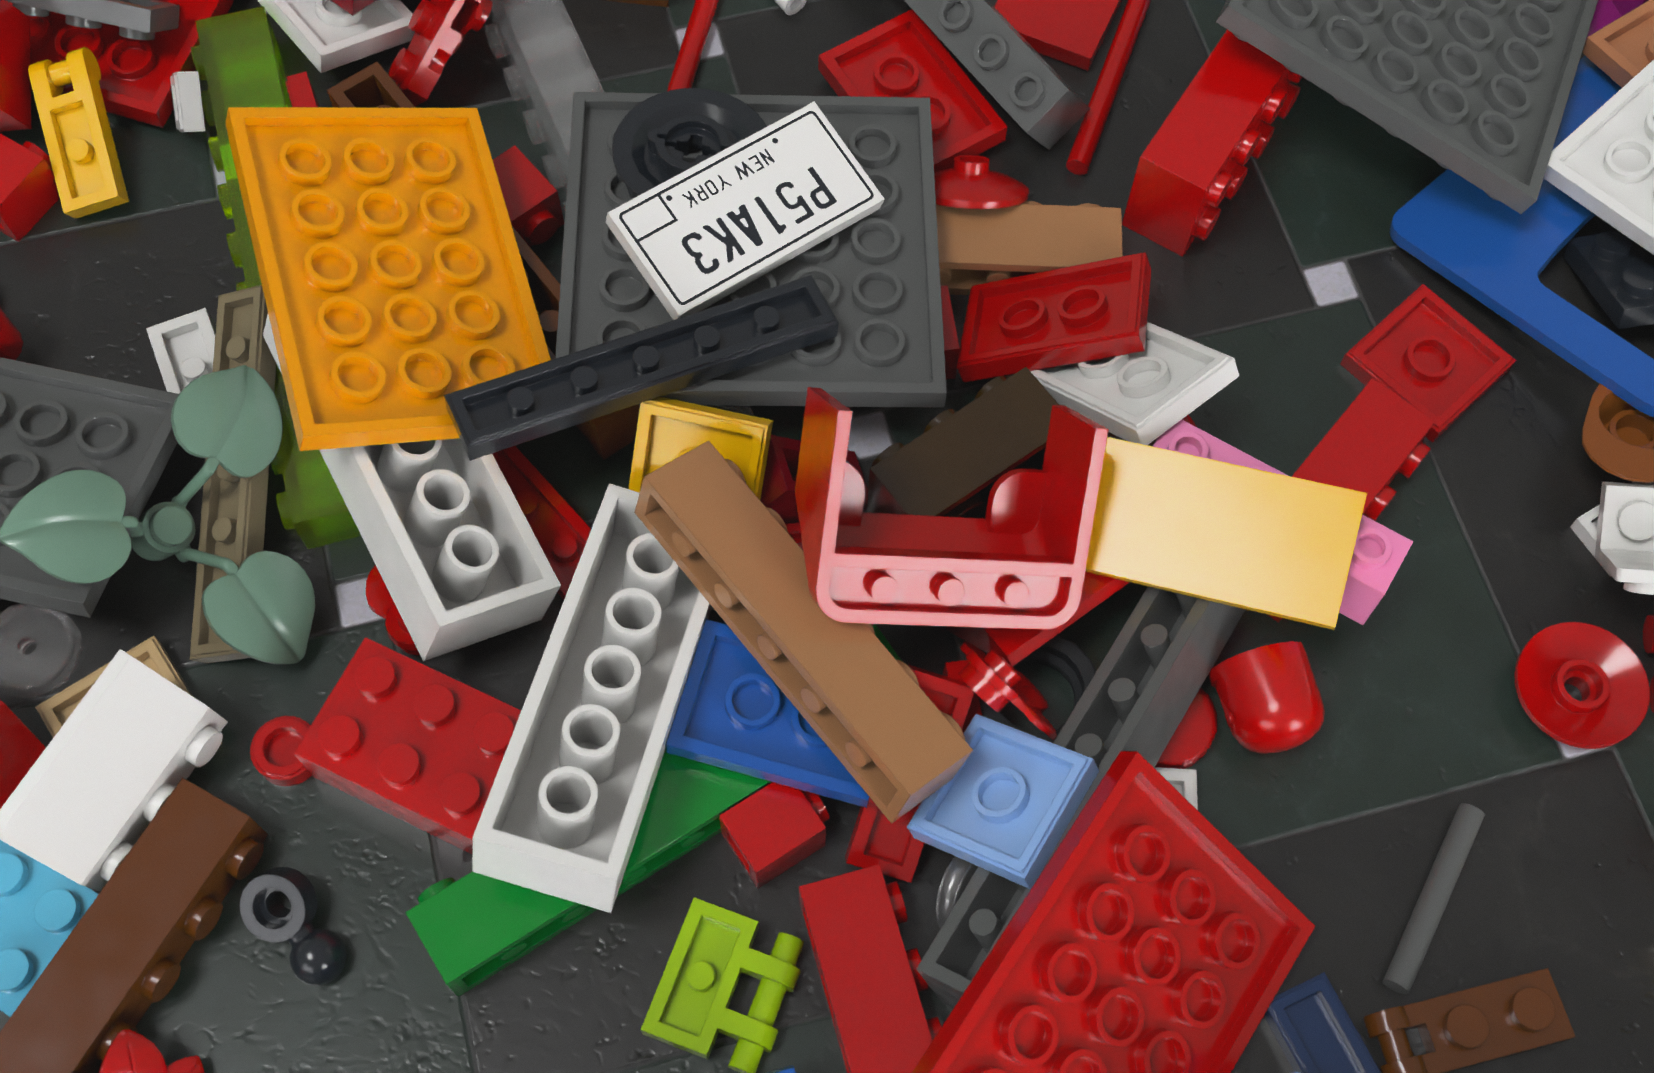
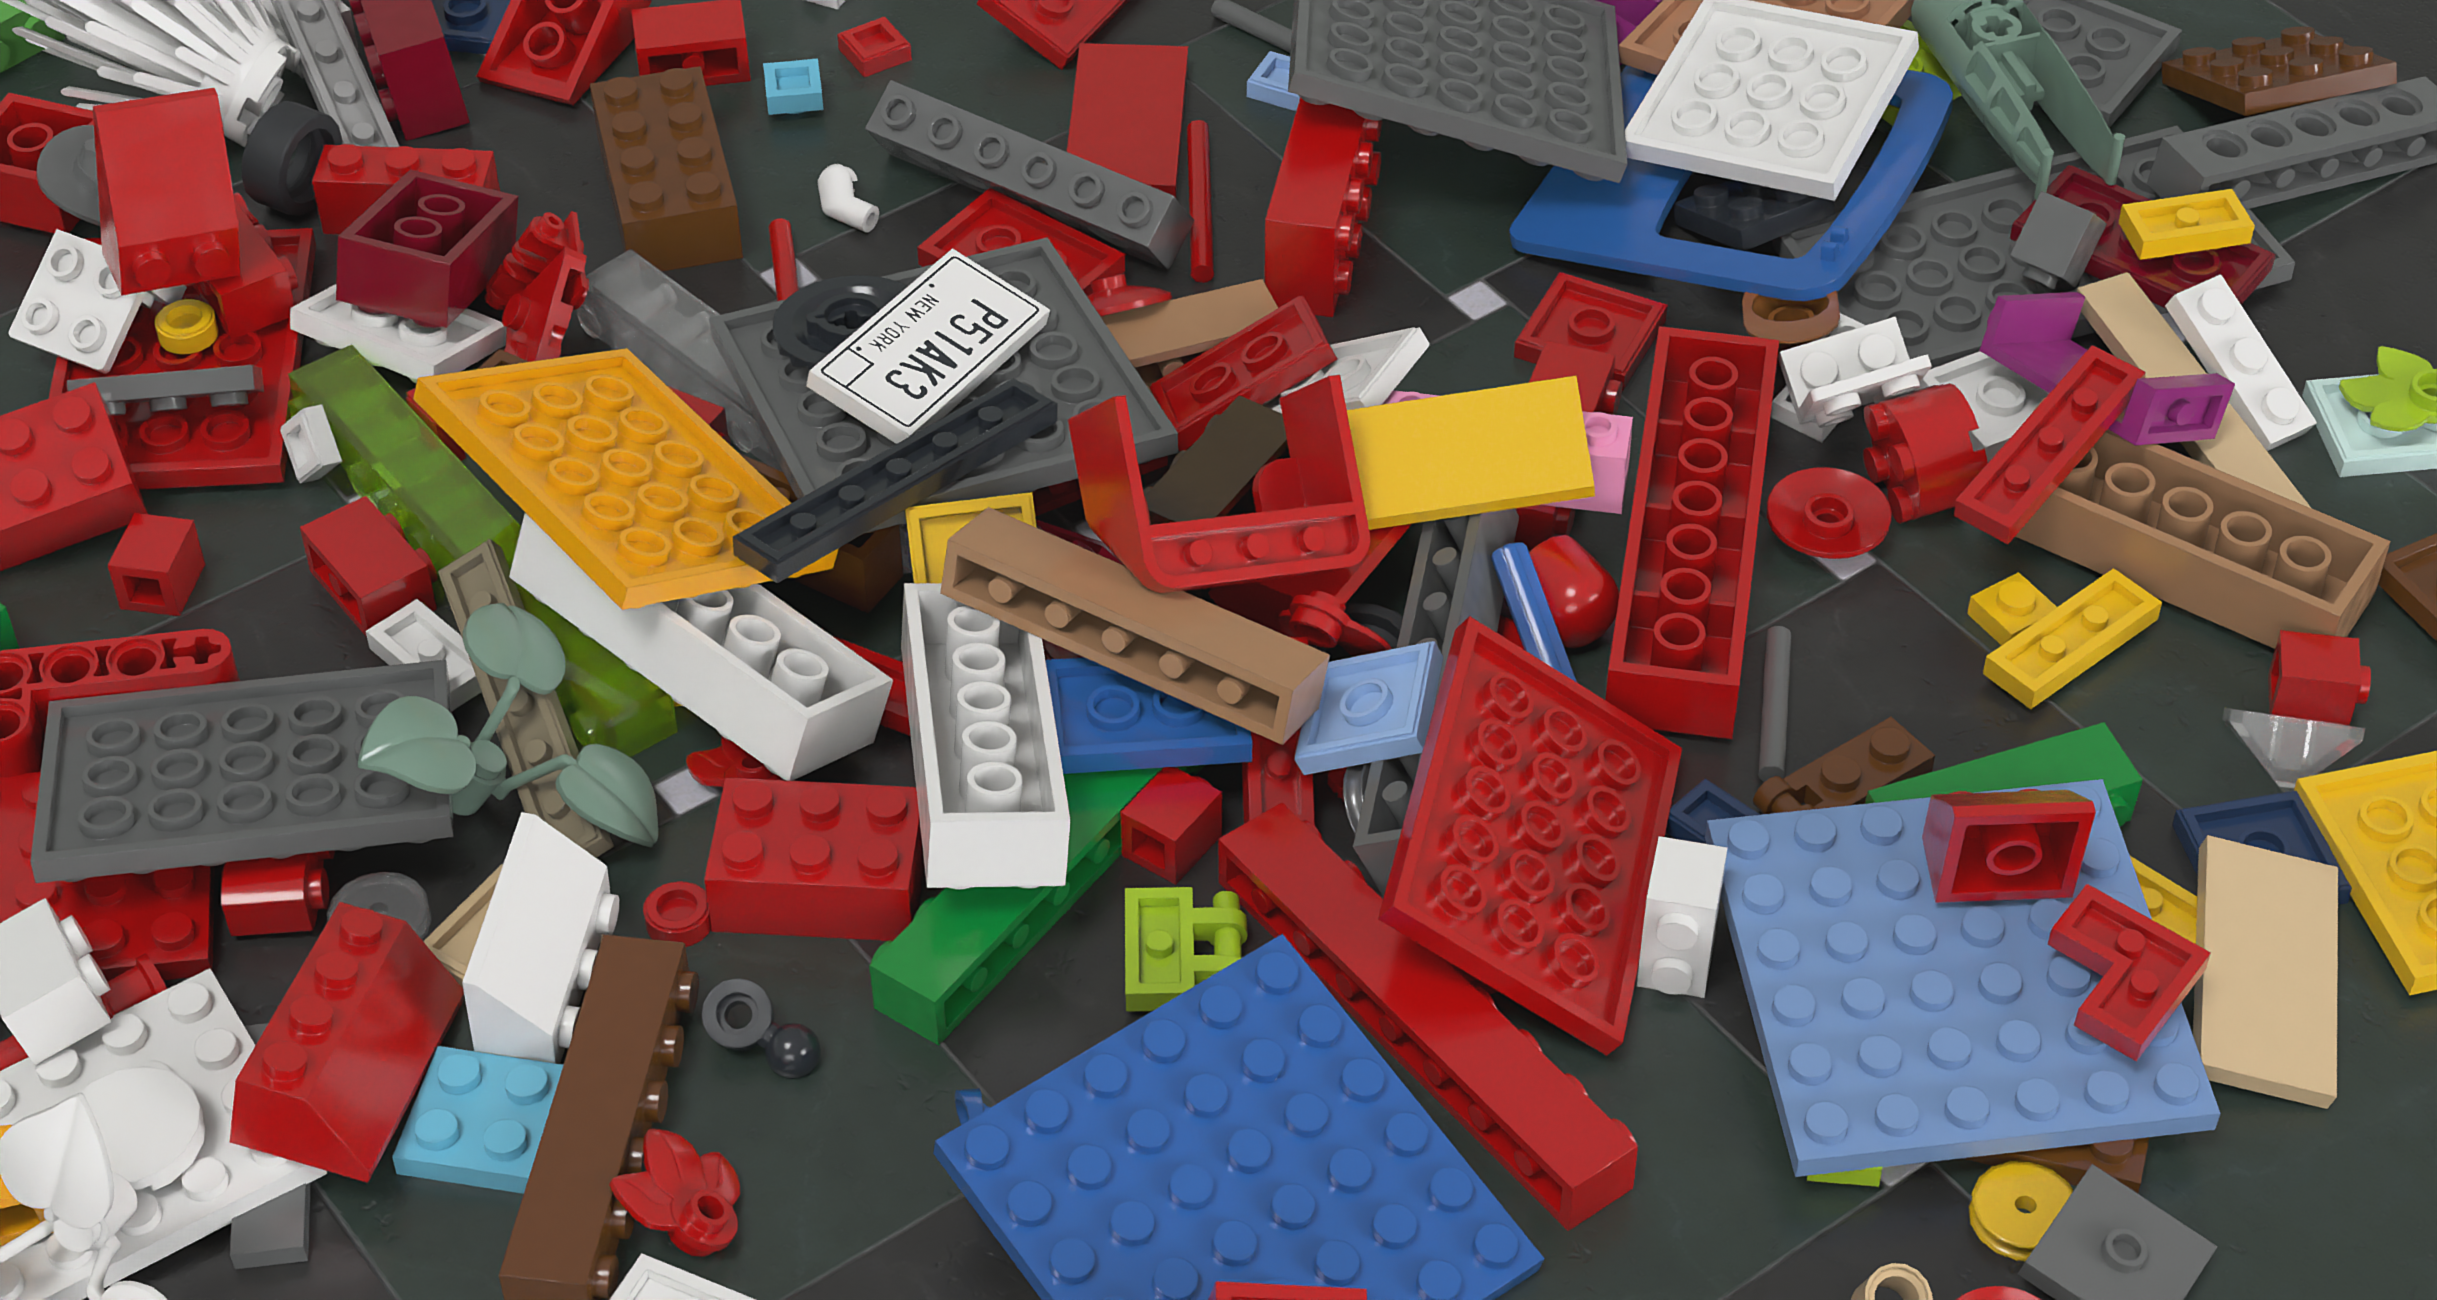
camera: 20 degrees left, 20 degrees down
yellow plate [28,47,129,219] -> none
none -> red brick [300,496,437,637]
none -> blue axle [1491,542,1577,682]
none -> red brick [1605,326,1779,739]

